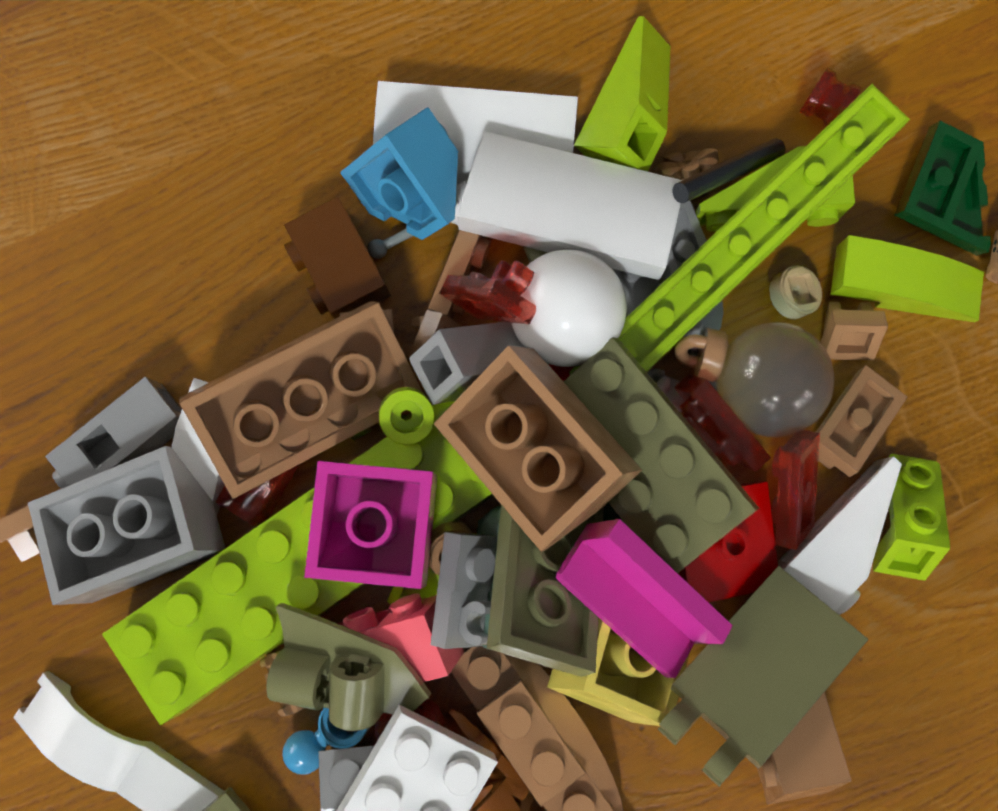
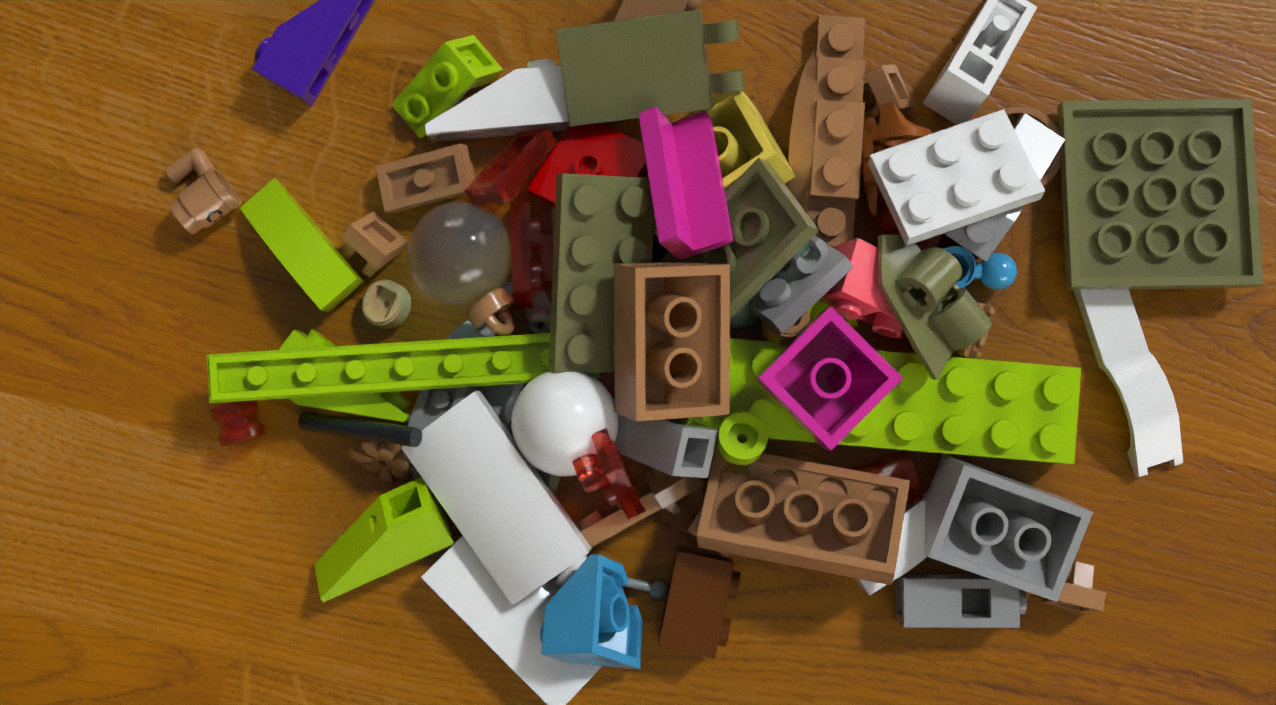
camera: 145 degrees left, 5 degrees up
dark green wing [894,120,991,256] -> none

